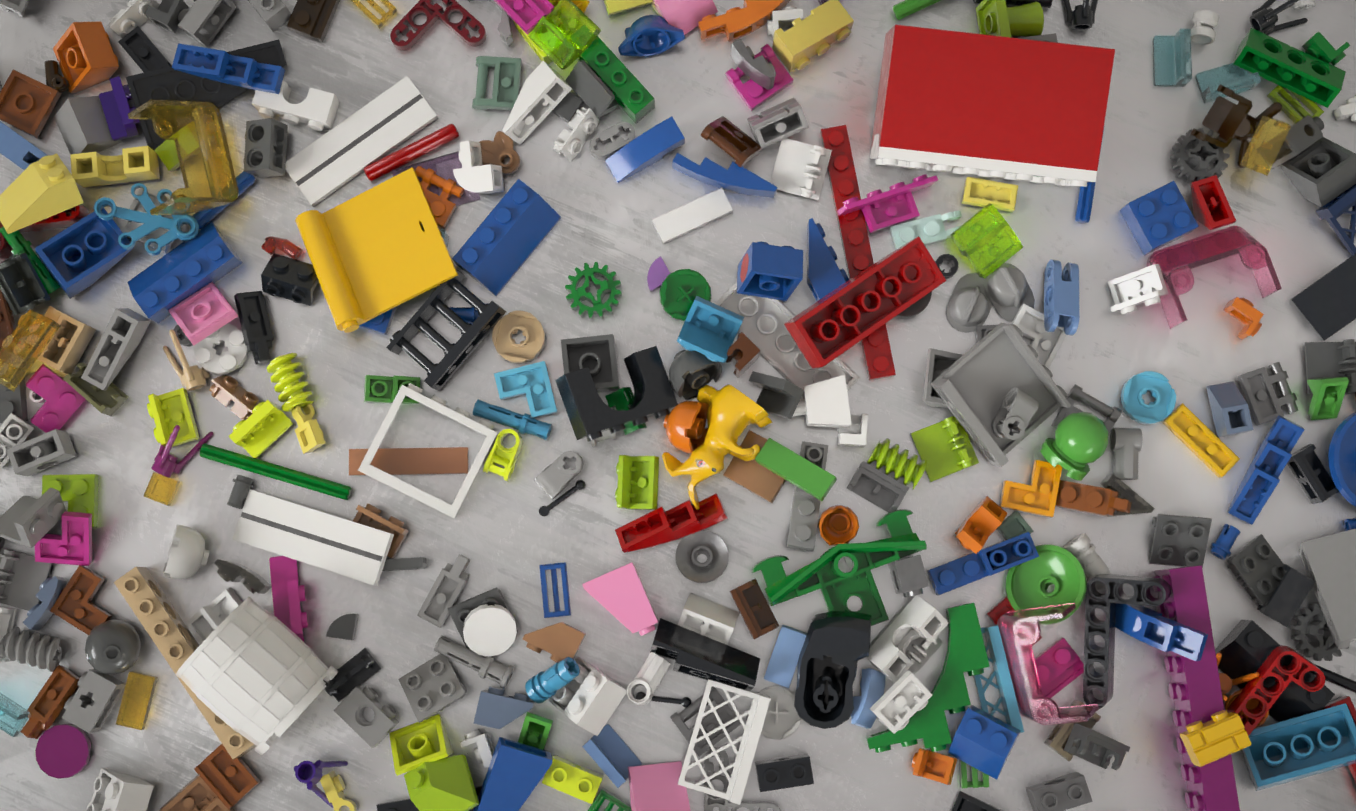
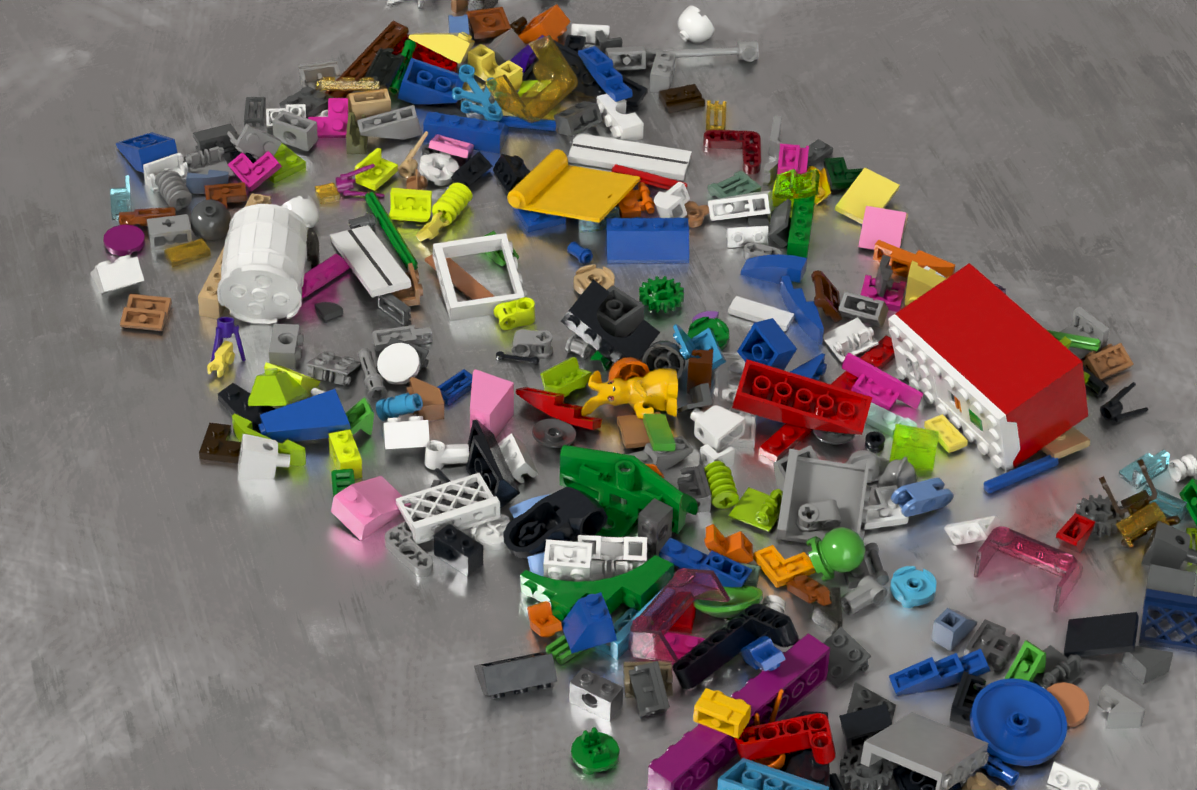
camera: 45 degrees right, 40 degrees down
dark orange plate [194,744,261,810] -> none
clear red arm [261,236,303,260] -> none
black hinge [323,648,381,702] -> none
black fence [386,269,507,391] -> none
dark azure pin [473,399,552,440] -> none
sand blue slope [474,686,535,729] -> none
medium azure plate [494,361,558,418] -> none
medium blue panel [582,724,642,788] -> none
blue hat [618,15,685,56] -> none
reddish brown hinge [729,578,779,639] -> none
blue brick [1120,181,1199,256] -> none
yellow tile [1162,403,1240,478] -> none
blue pin [1210,524,1241,560] -> none
orange bracket [1223,297,1264,339] -> none

